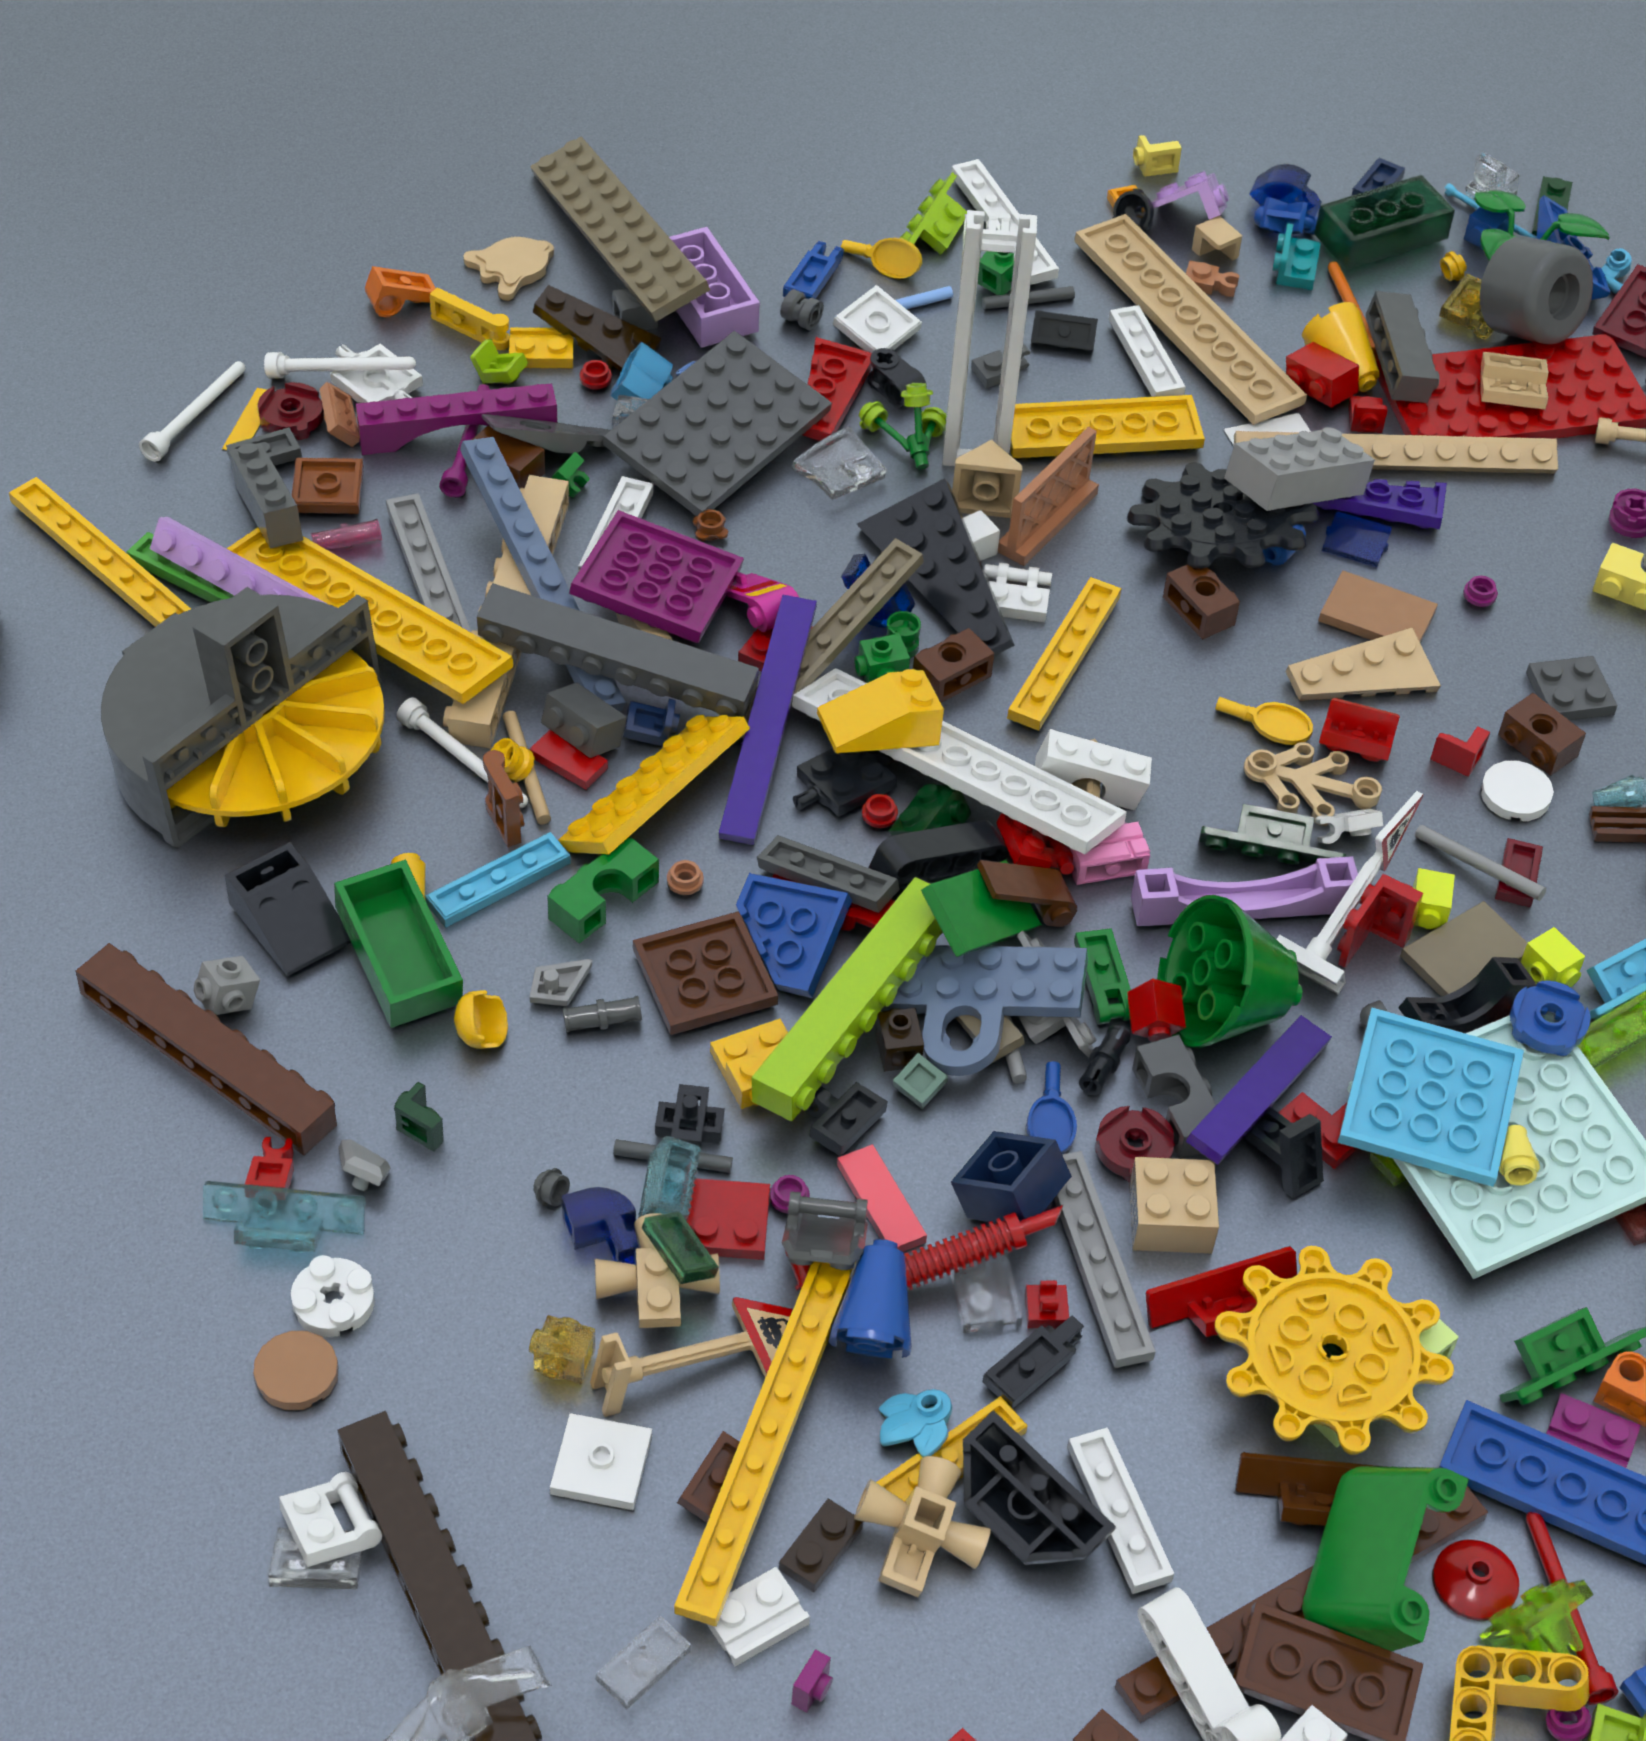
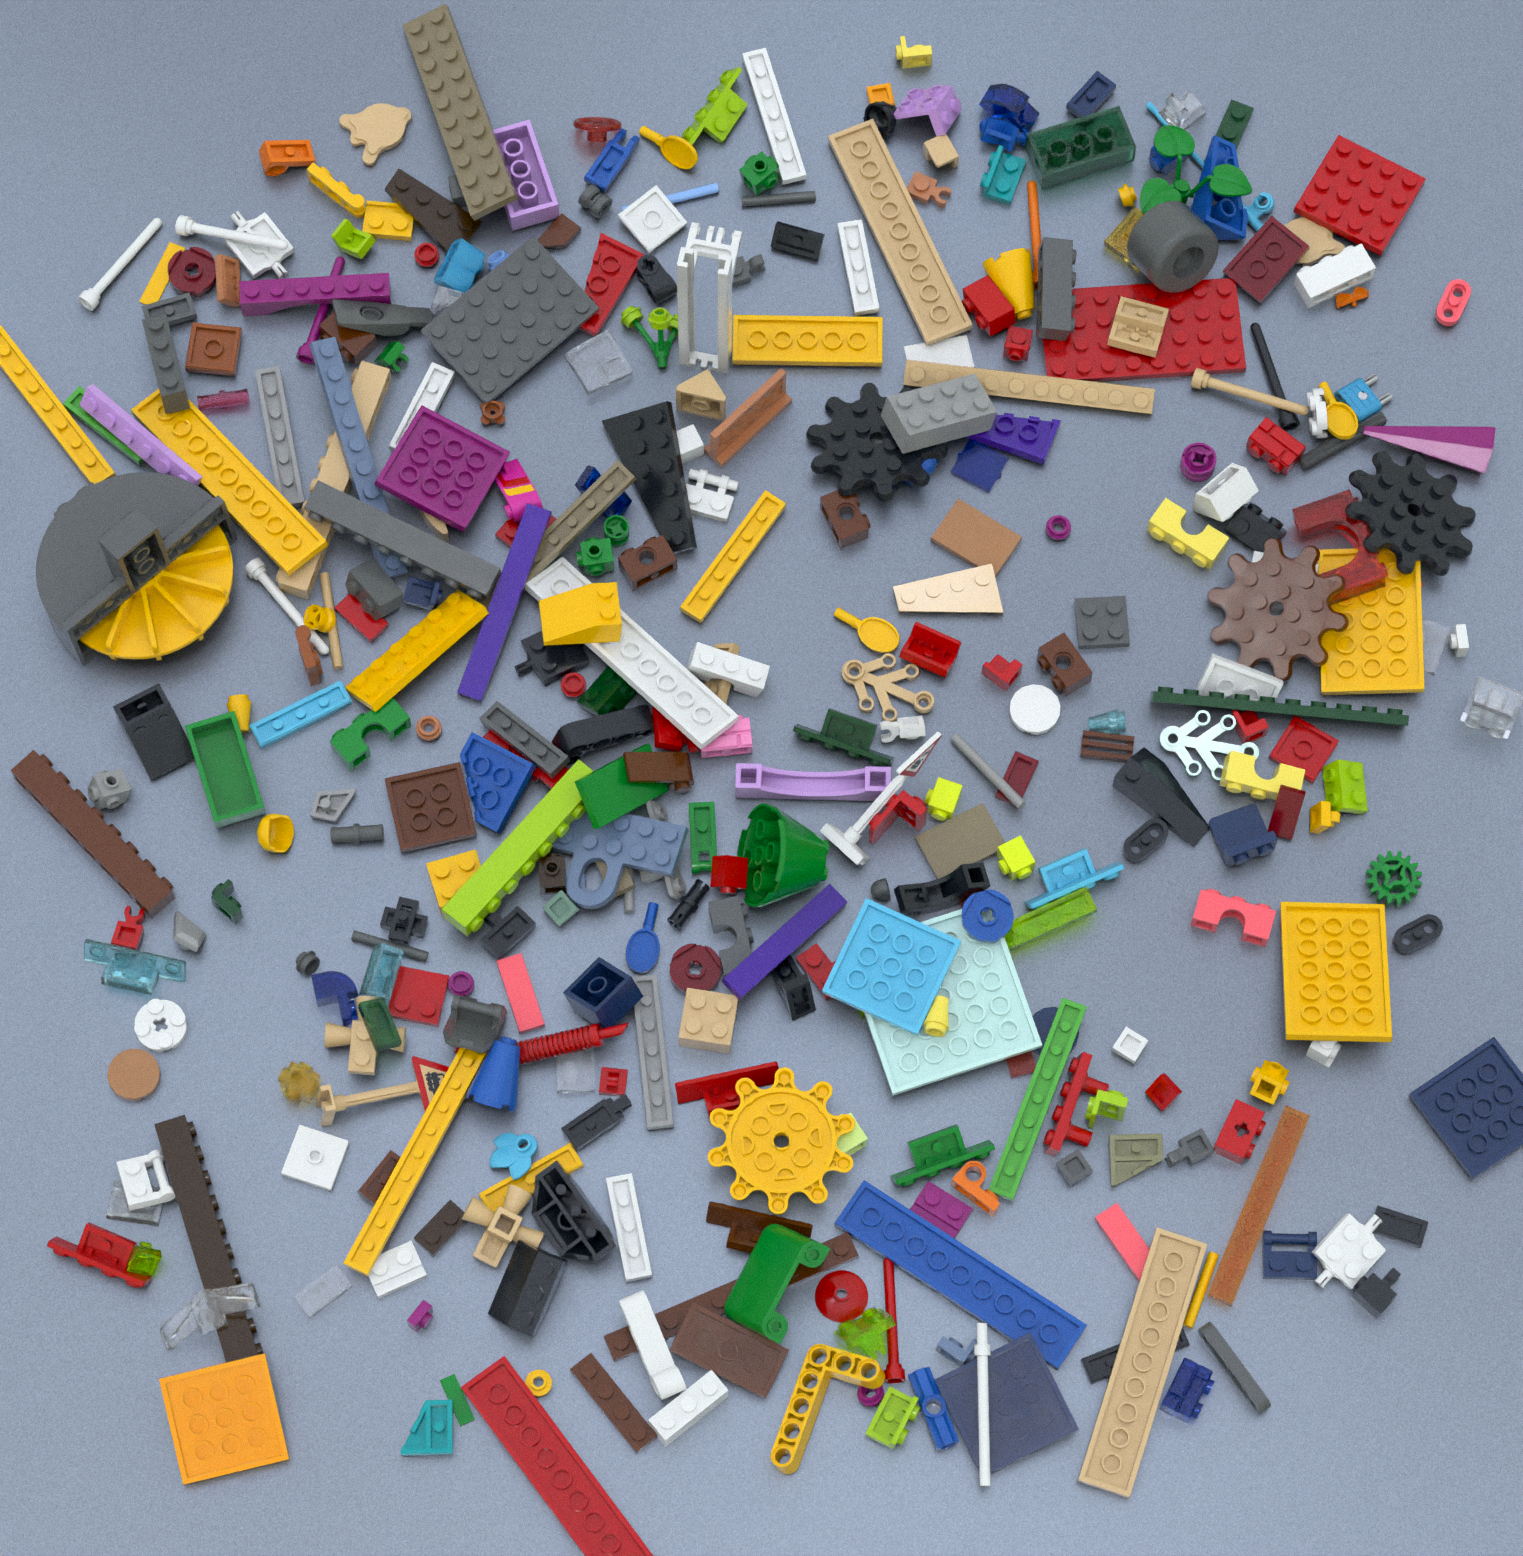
camera: 10 degrees right, 20 degrees up
none -> red bracket [47,1222,152,1288]
none -> clear neon green tile [127,1241,162,1276]
none -> black slope [488,1240,568,1336]
none -> reddish brown tile [537,213,581,249]
none -> clear red piece [573,117,622,142]

